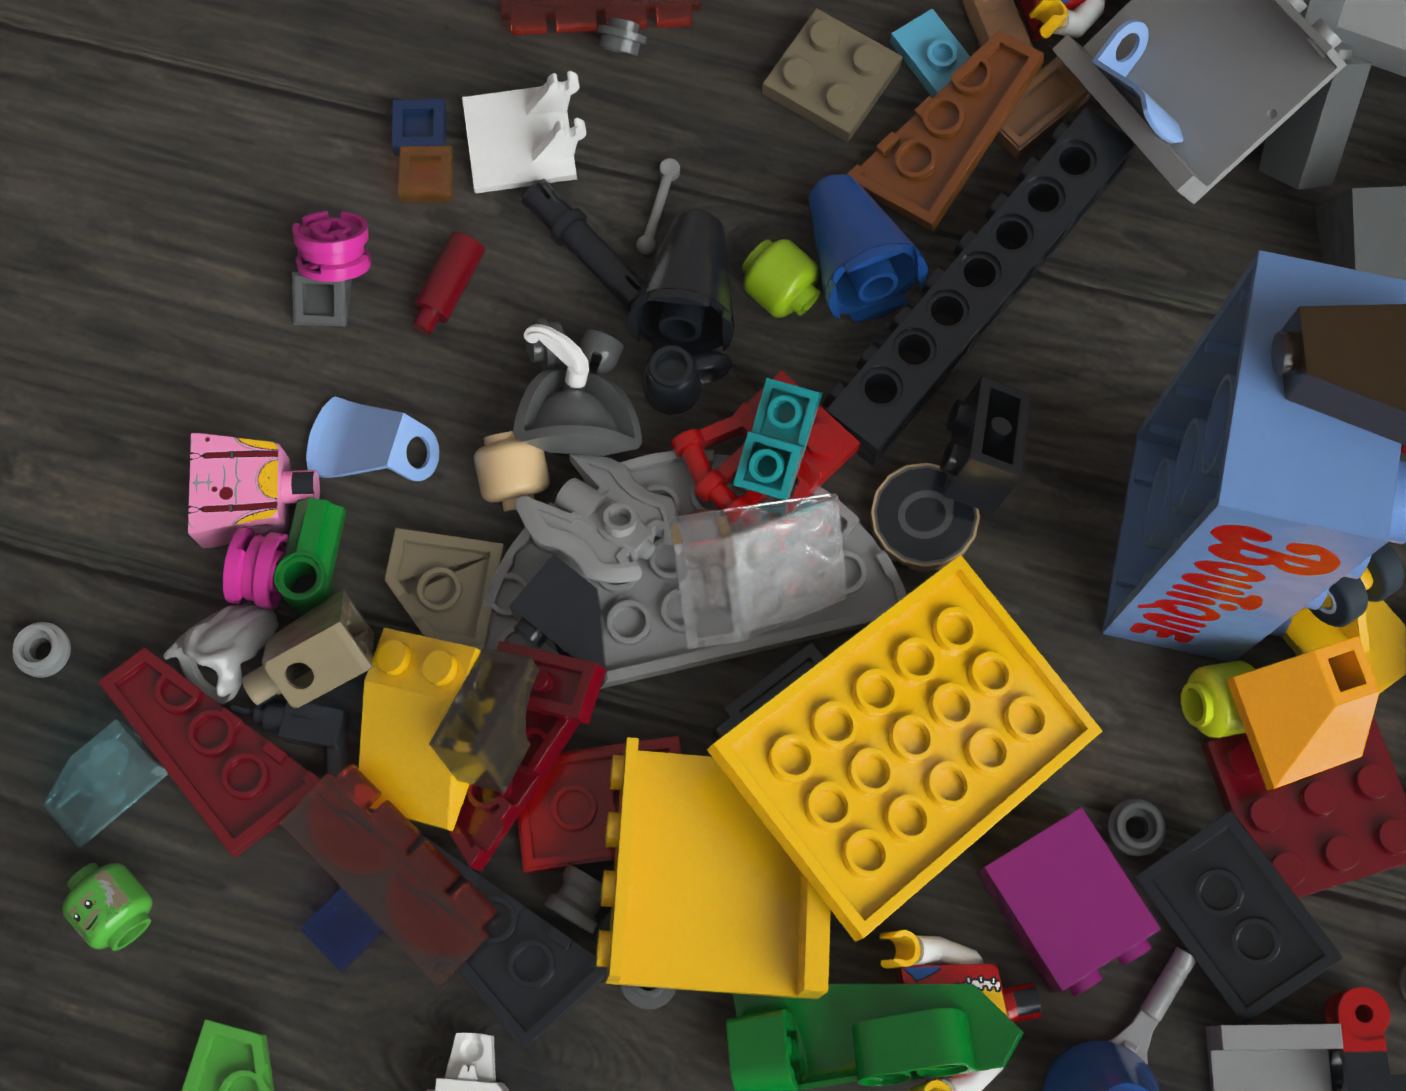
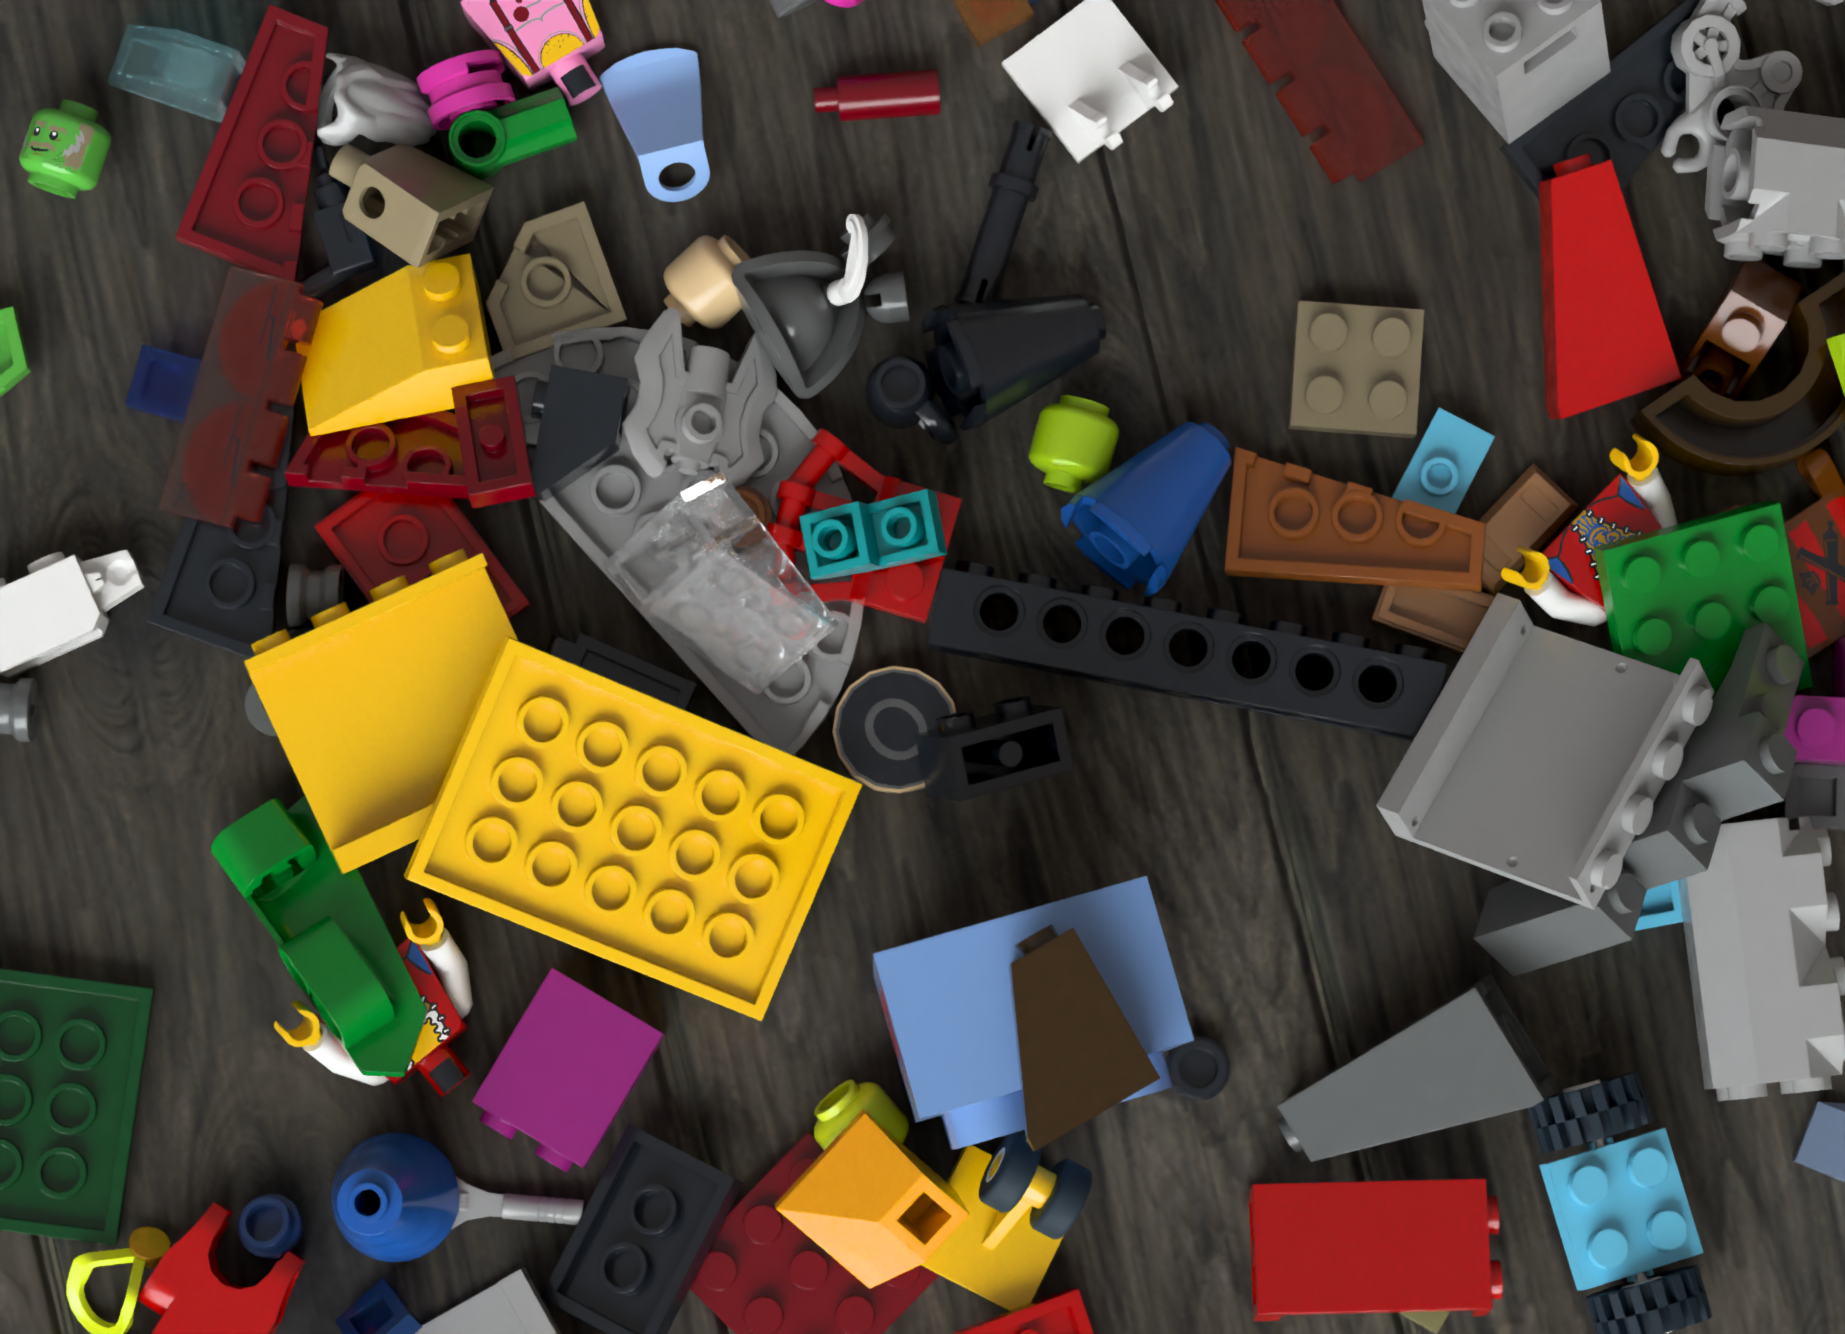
camera: 55 degrees right, 10 degrees up
clear smoke arch [429,647,539,793] -> none
dark grey plate [596,17,647,57] -> none
light grey hinge [636,158,680,255] -> none
light blue piece [1091,19,1184,144] -> none
dark grey plate [1107,799,1166,857] -> none

